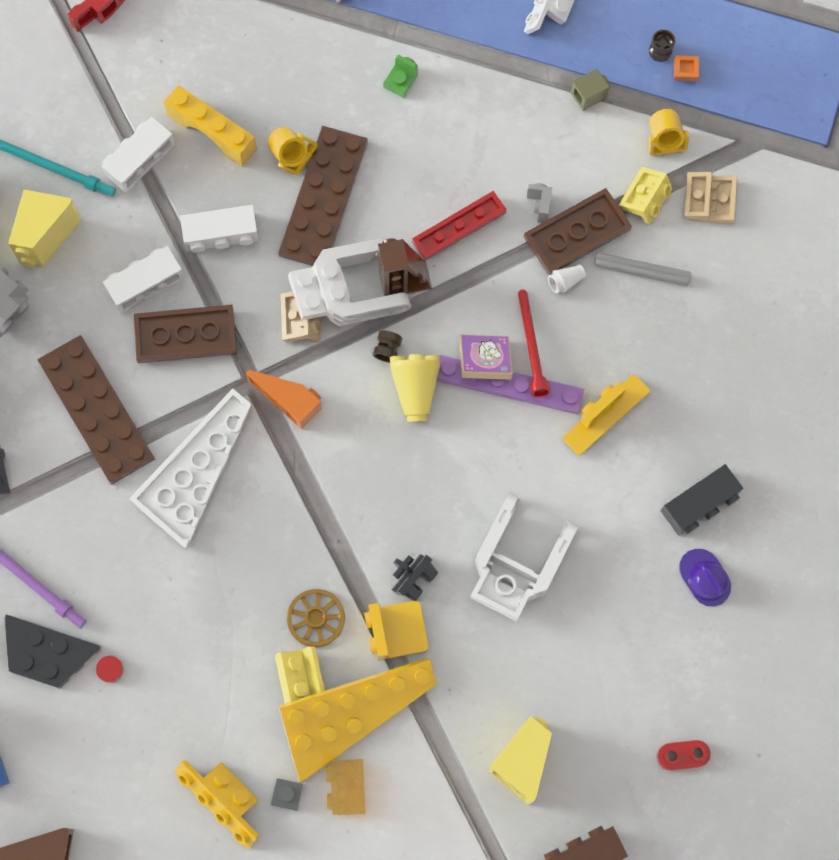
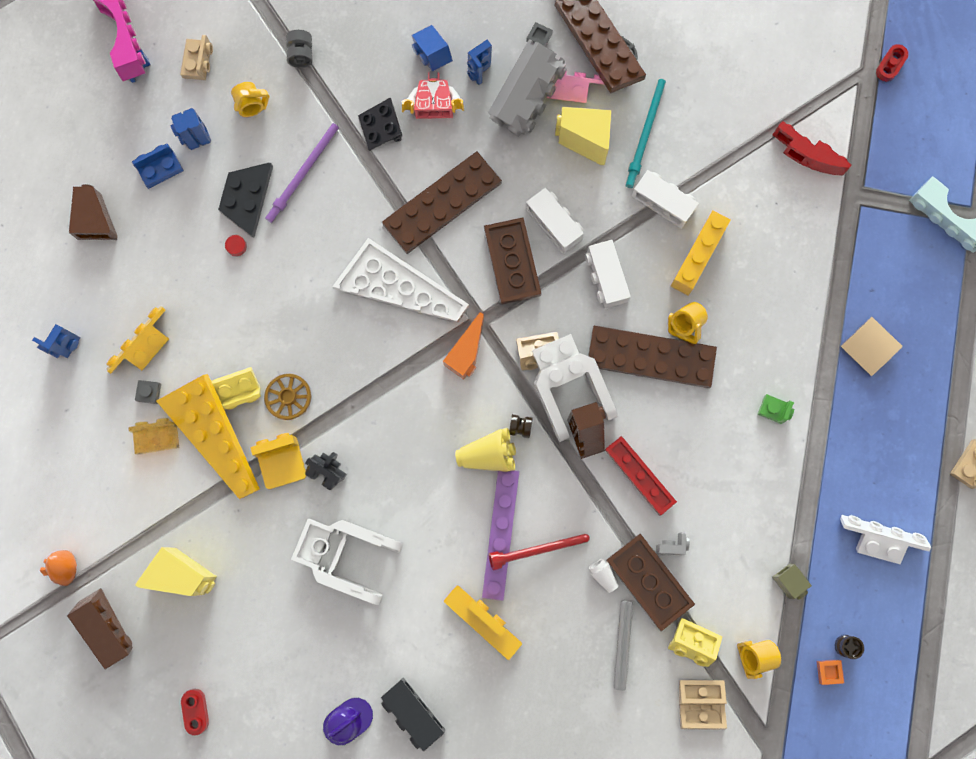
camera: 90 degrees right, 5 degrees up
tile [459,334,513,380] -> none

